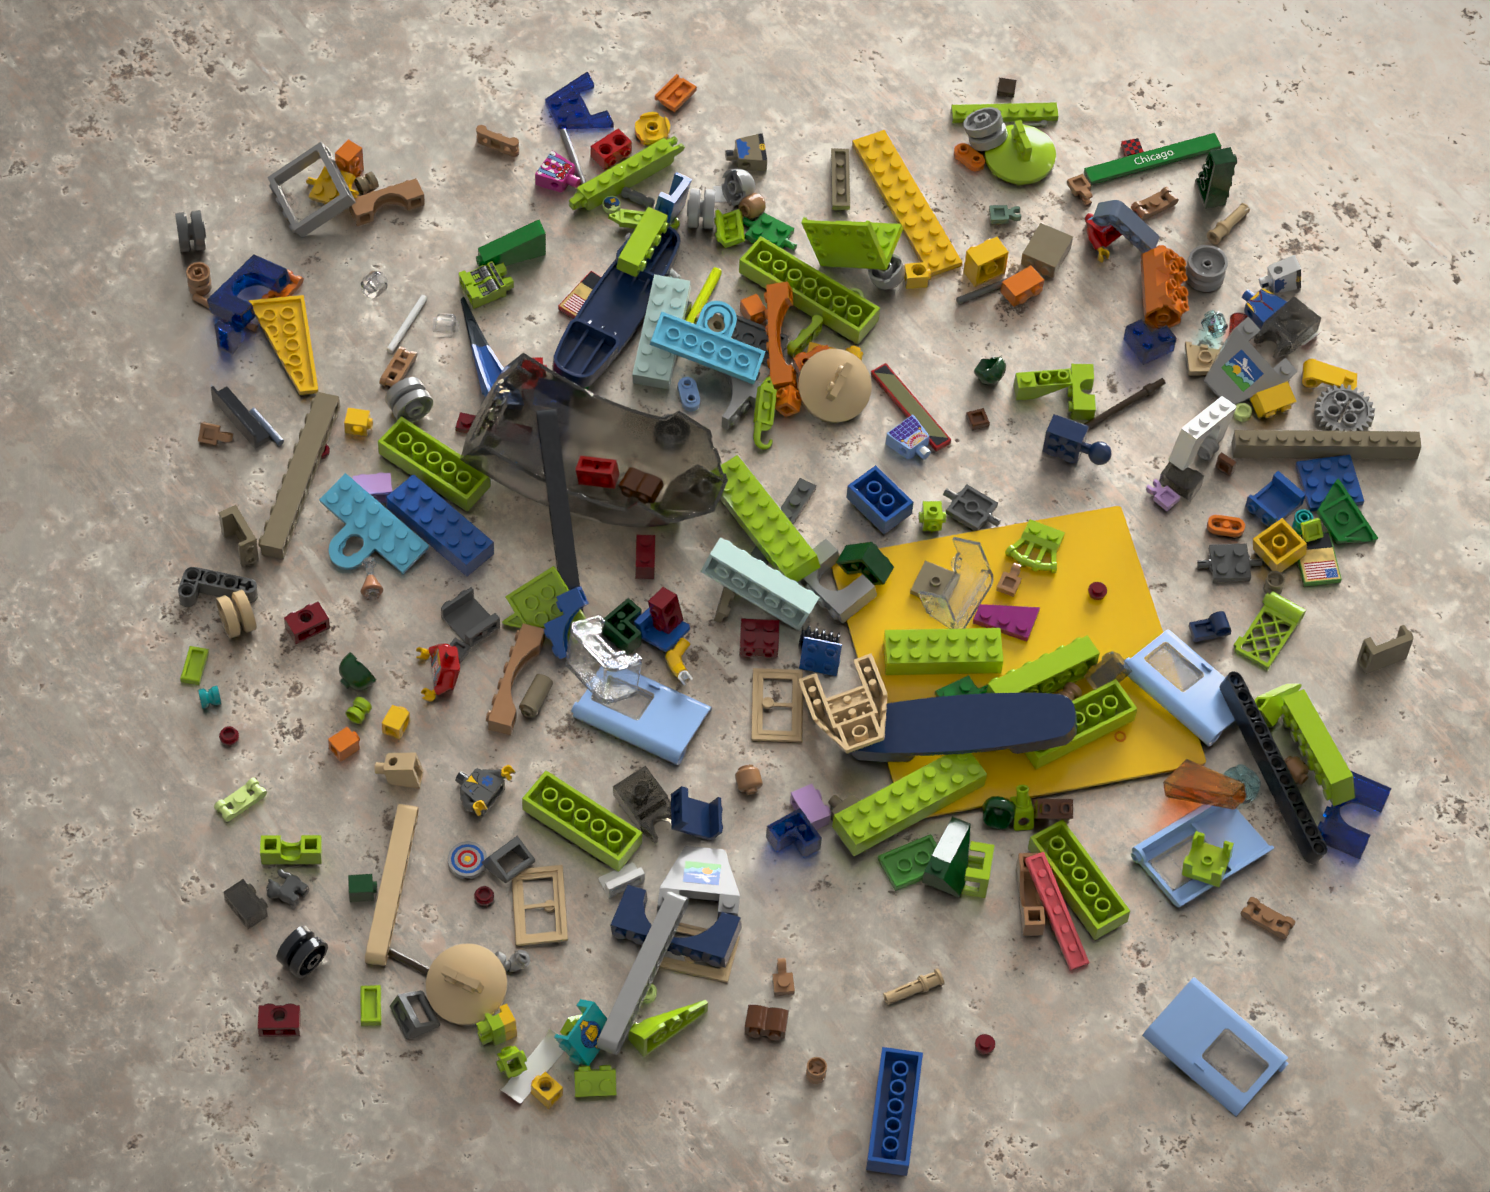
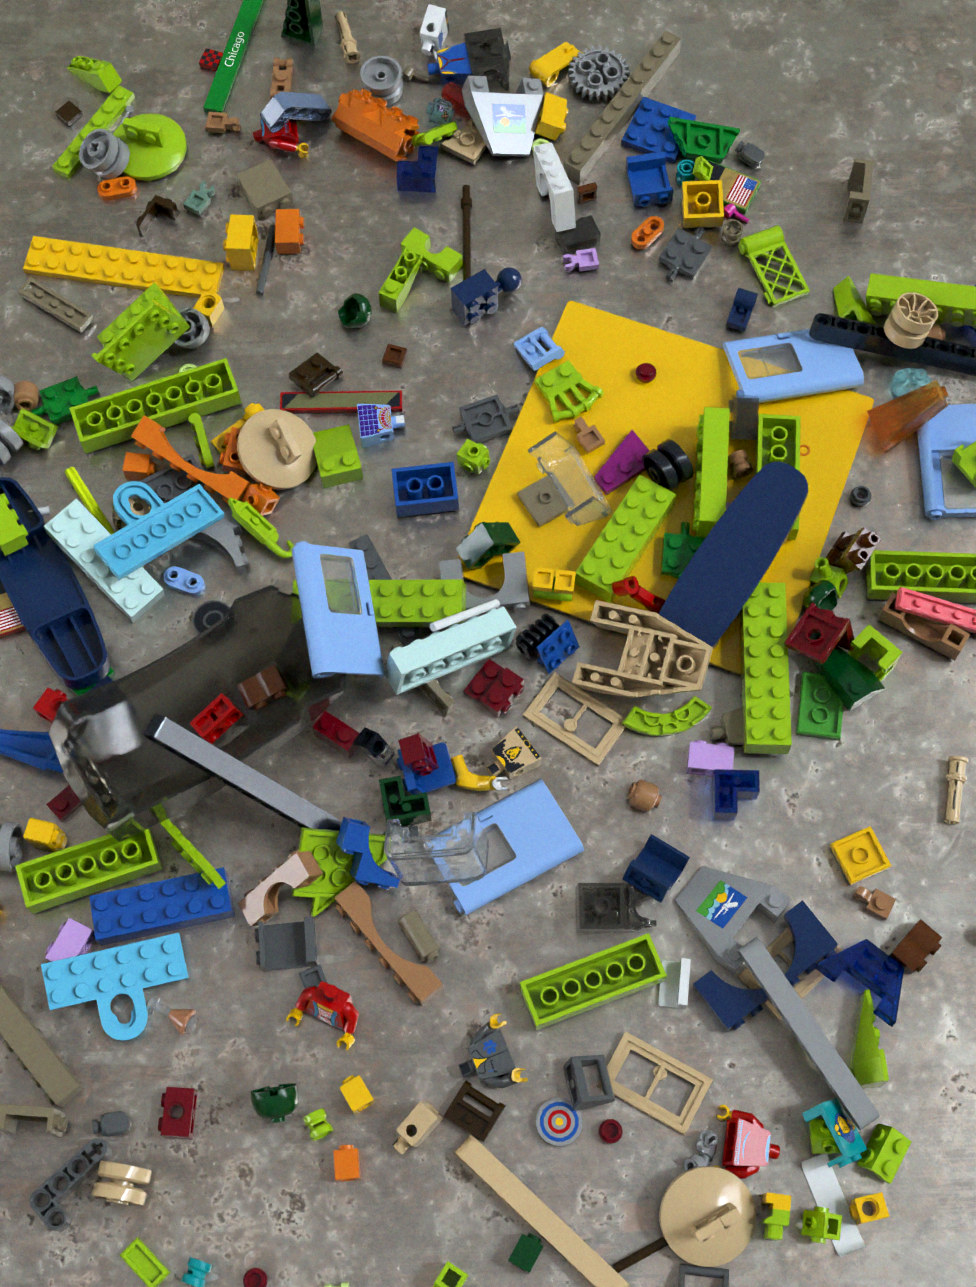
camera: 50 degrees left, 10 degrees up
none -> yellow brick [23,817,67,853]
none -> lime slope [66,55,122,93]
none -> dark grey arm [92,1111,129,1137]
none -> dark brown bracket [136,195,179,236]
none -> lime wing [157,814,226,889]
none -> arch [237,850,323,927]
none -> dark brown plate [289,352,343,397]
none -> light blue piece [291,541,385,678]
none -> lime slope [313,424,363,489]
none -> black leg [353,727,395,769]
none -> dark tan hand [402,67,429,83]
none -> lime plate [411,121,458,147]
none -> white bar [430,599,500,632]
none -> dark brown plate [444,1080,506,1143]
none -> torso [486,726,541,780]
none -> light blue plate [513,327,565,371]
none -> yellow hips [533,567,576,601]
none -> red piece [612,576,665,614]
none -> lime tile [622,696,712,736]
none -> black wheel [642,439,694,491]
none -> torso [714,1105,780,1179]
none -> dark pink hand [724,203,750,223]
none -> dark grey arm [735,141,765,168]
none -> dark red bracket [784,602,855,664]
none -> clear blue wing [815,939,904,1027]
none -> yellow plate [829,826,892,886]
none -> dark grey plate [850,486,872,506]
none -> tan wheel [884,292,938,349]

